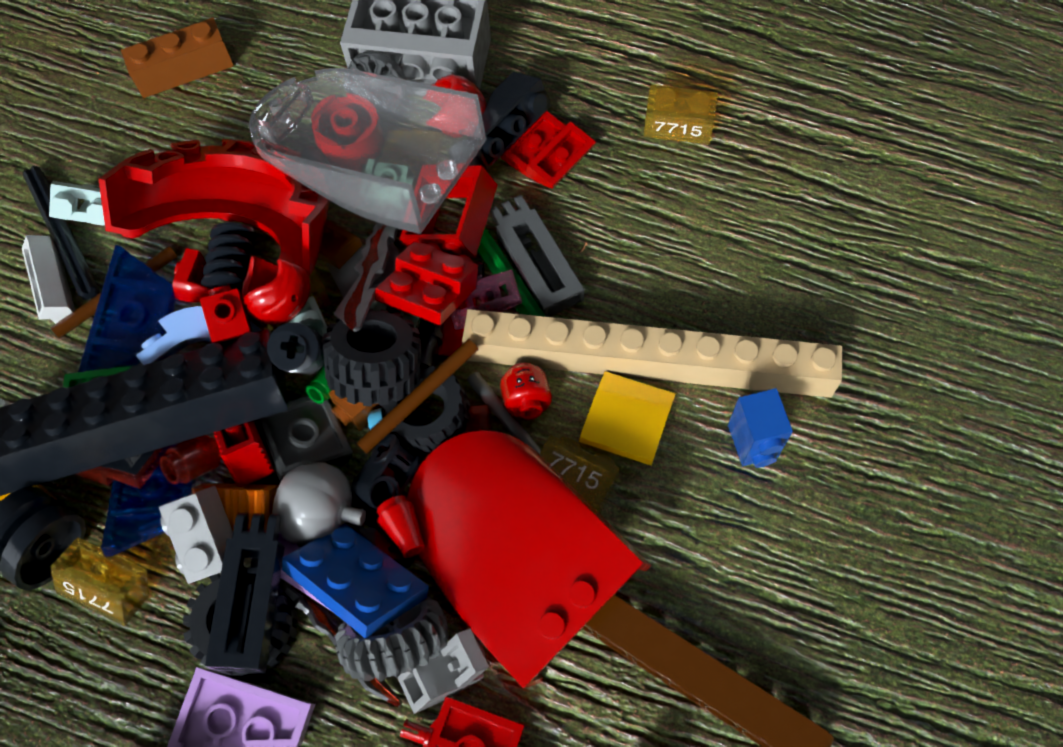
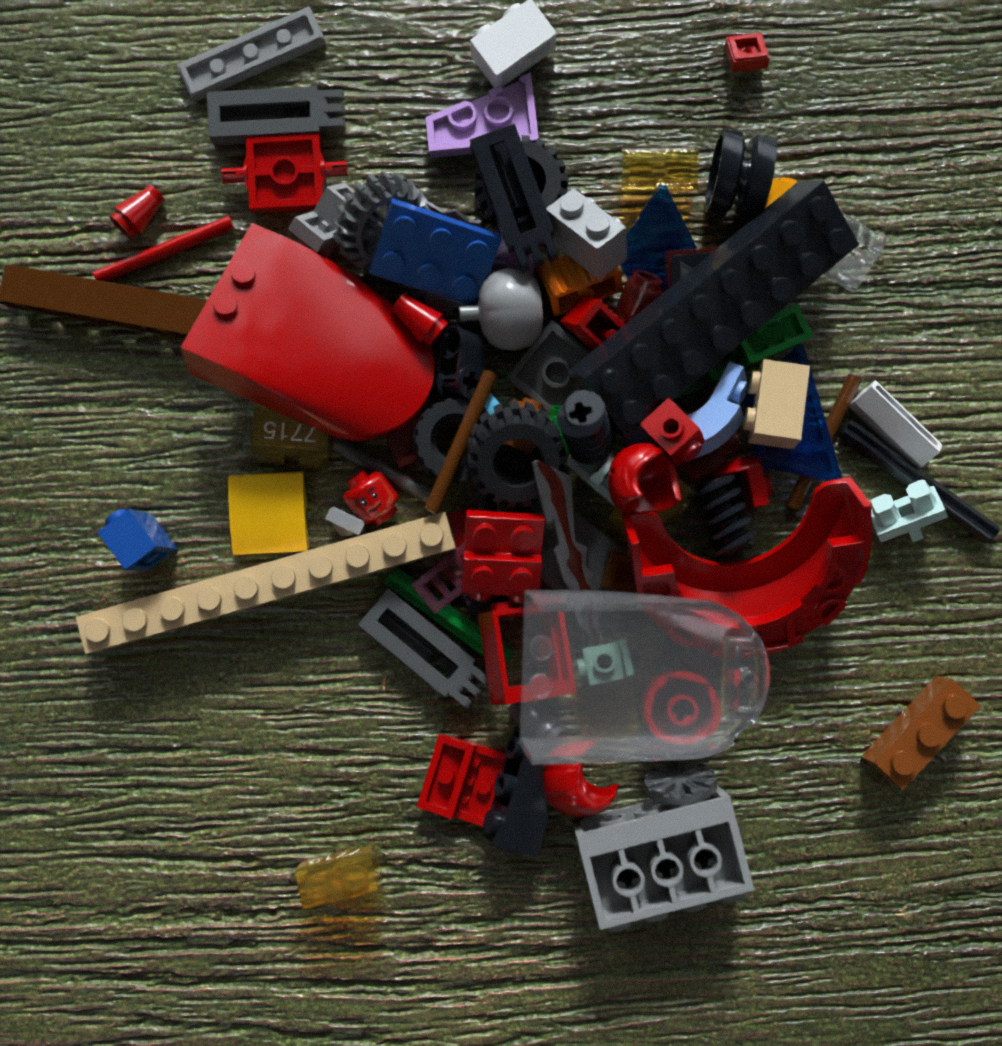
camera: 150 degrees right, 20 degrees up
none -> red bar [93,215,235,282]
none -> light grey tile [325,506,369,536]
none -> tan brick [743,359,810,449]

